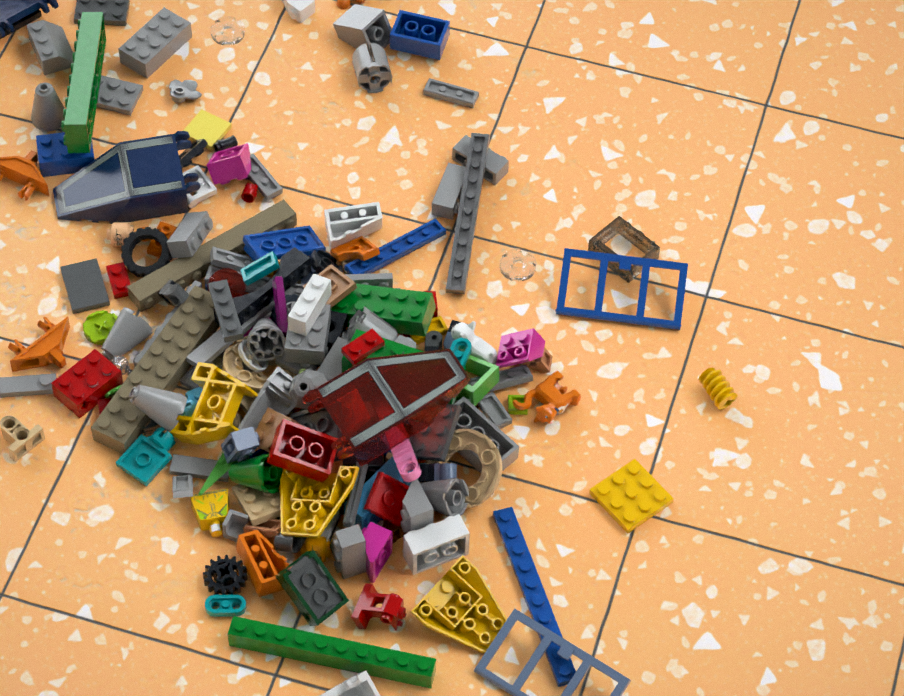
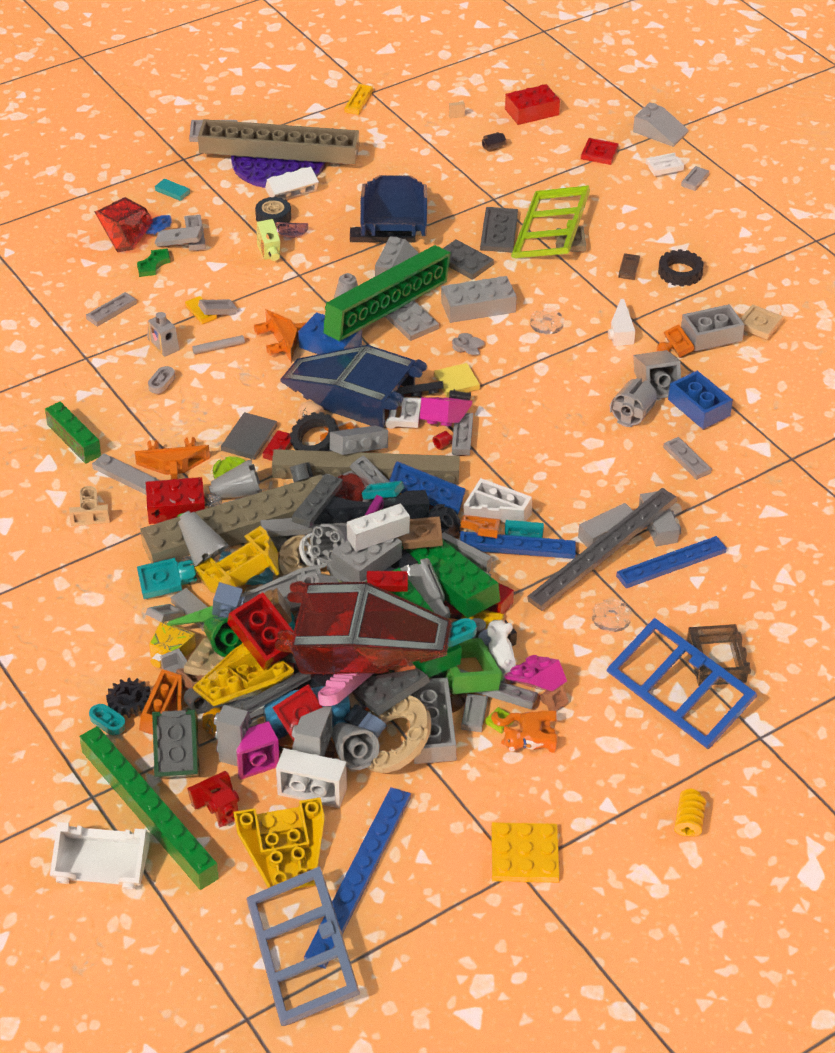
camera: 40 degrees right, 10 degrees down
none -> teal tile [505,520,544,538]
none -> blue tile [616,536,727,589]

